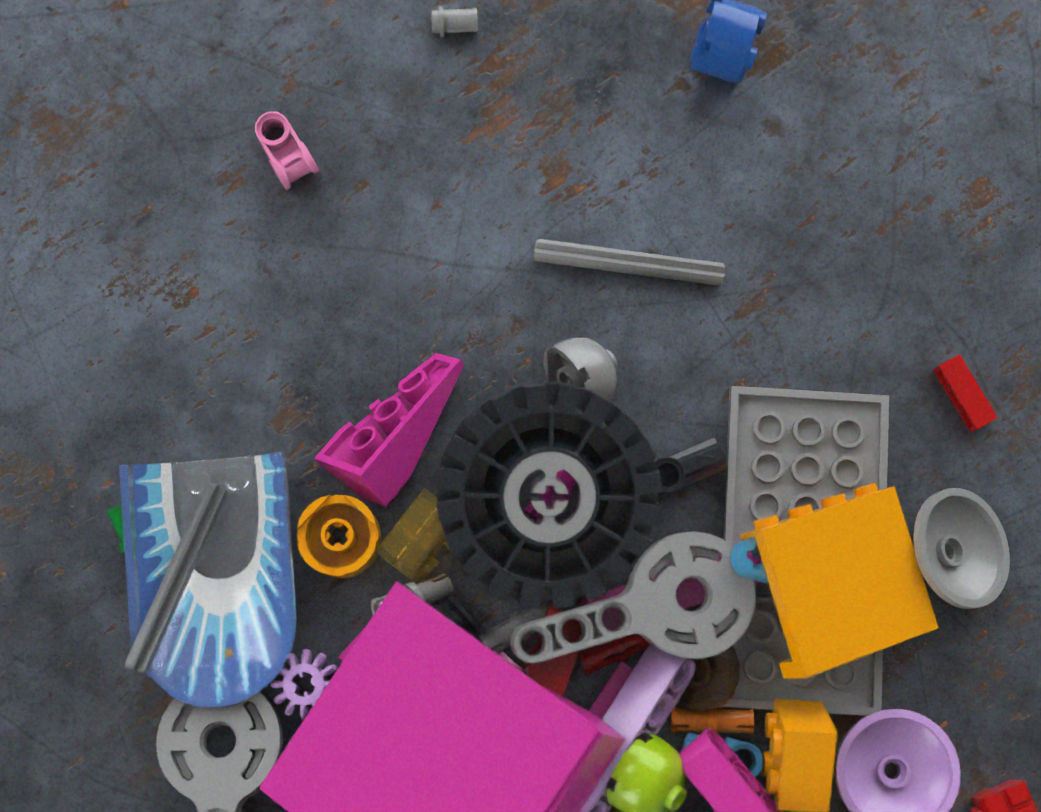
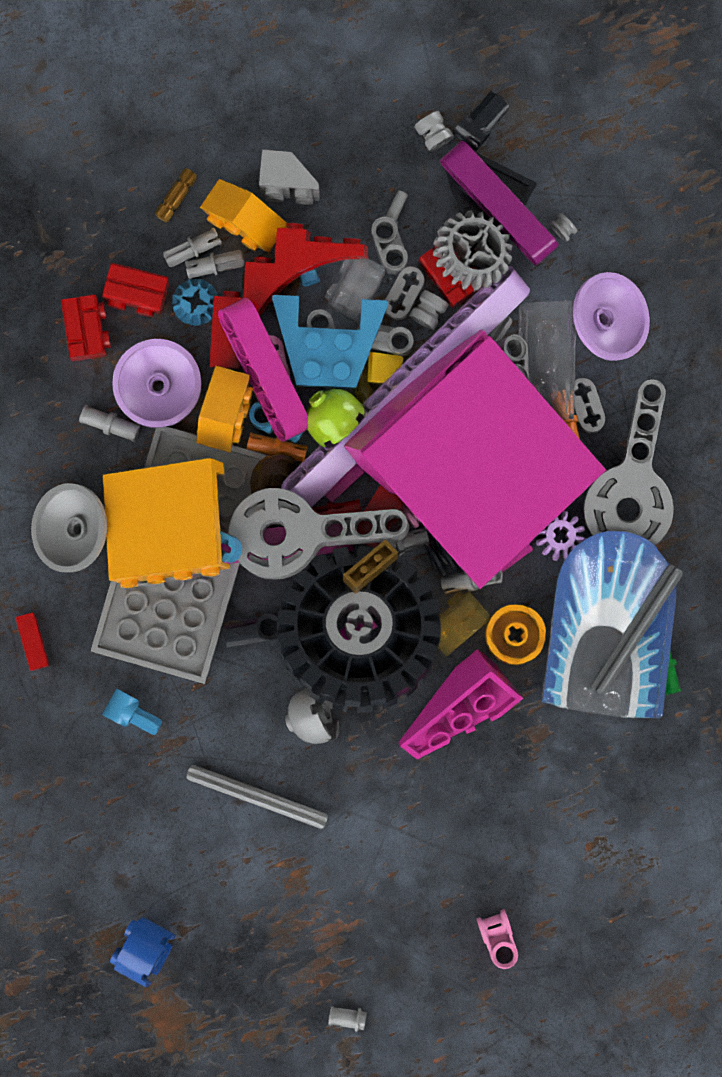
camera: 165 degrees left, 5 degrees up
none -> light grey pin [79,405,141,443]
none -> dark azure axle [102,688,162,735]
none -> pearl gold piece [343,539,398,594]

